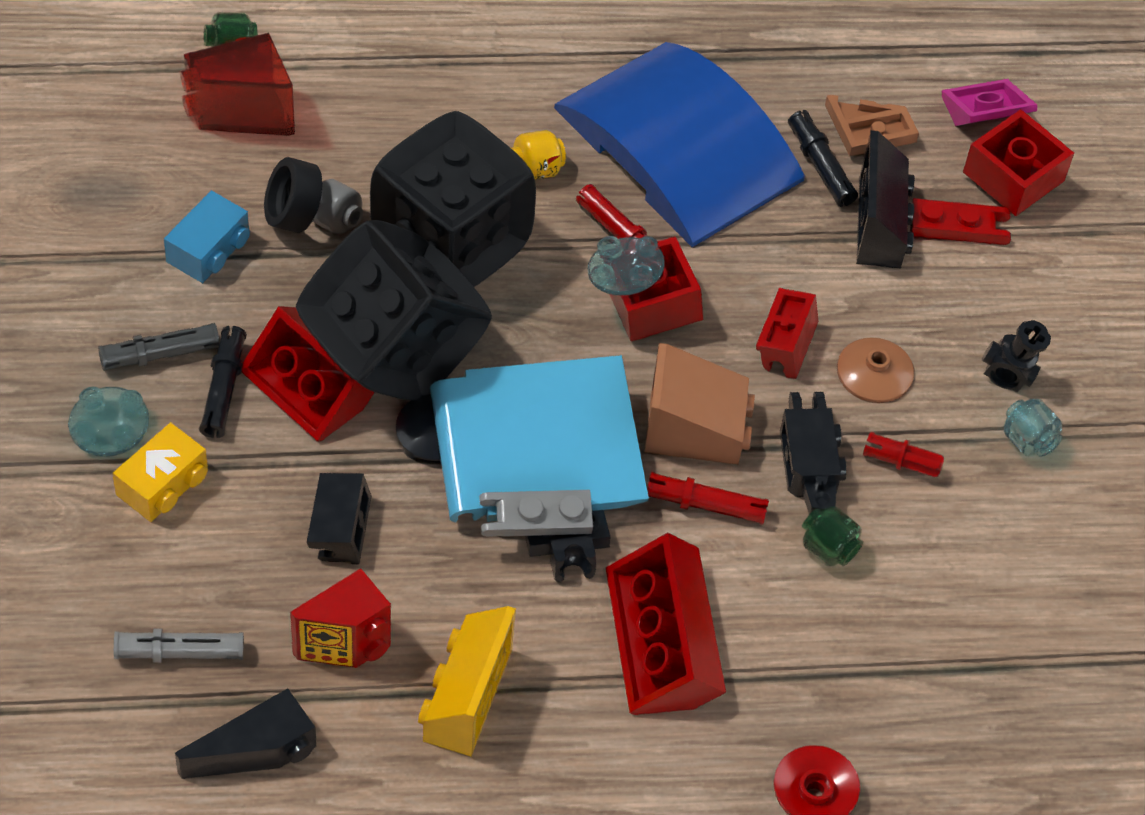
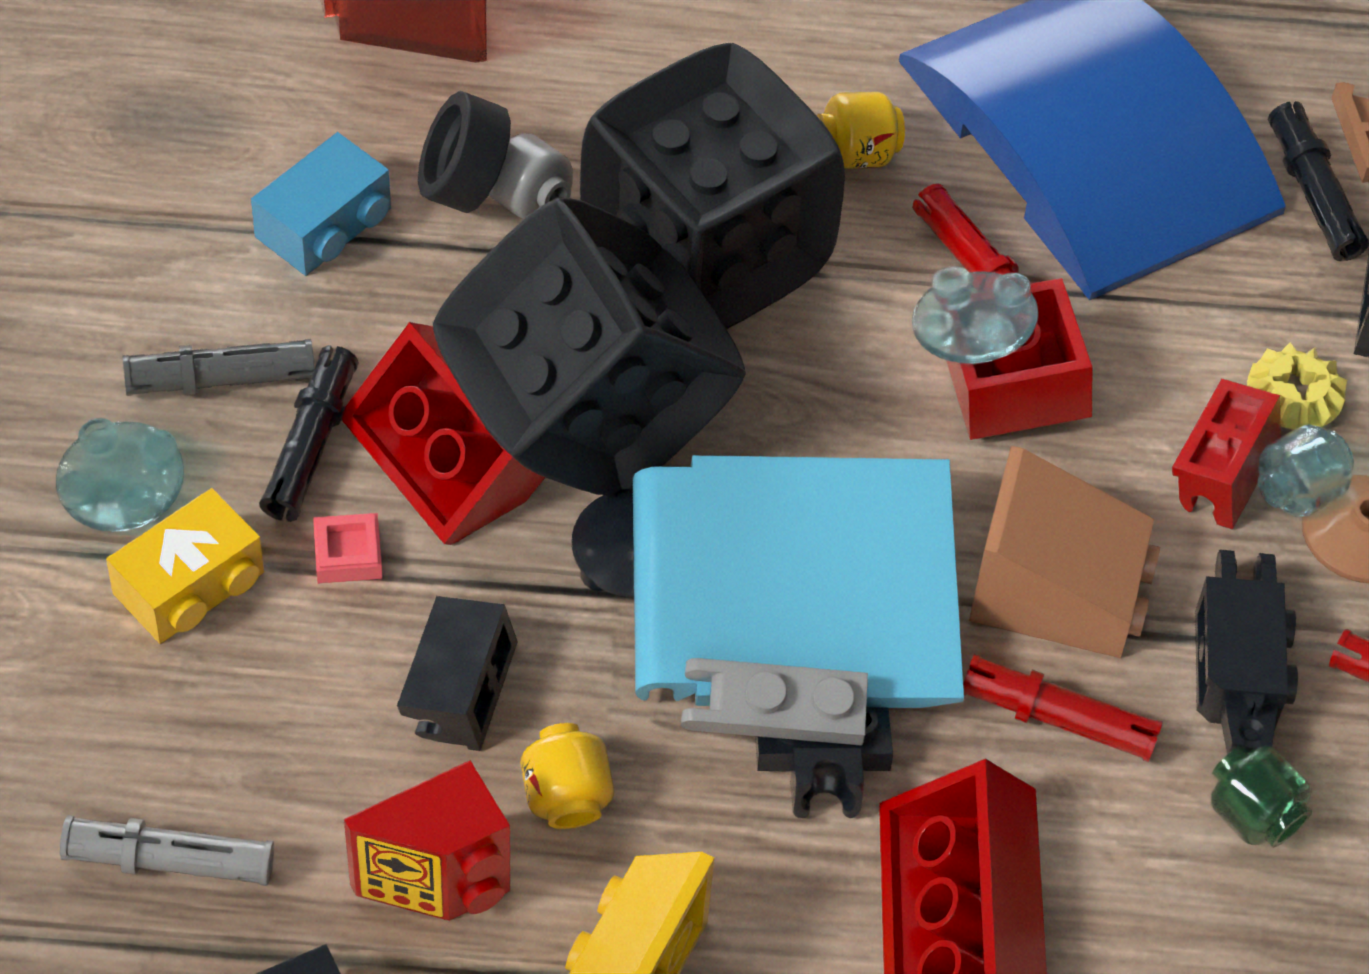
camera: 10 degrees right, 0 degrees up
none -> coral tile [313,513,383,584]
none -> yellow head [520,723,615,829]
none -> light yellow gear [1247,343,1347,430]
none -> clear light blue head [1258,424,1354,518]

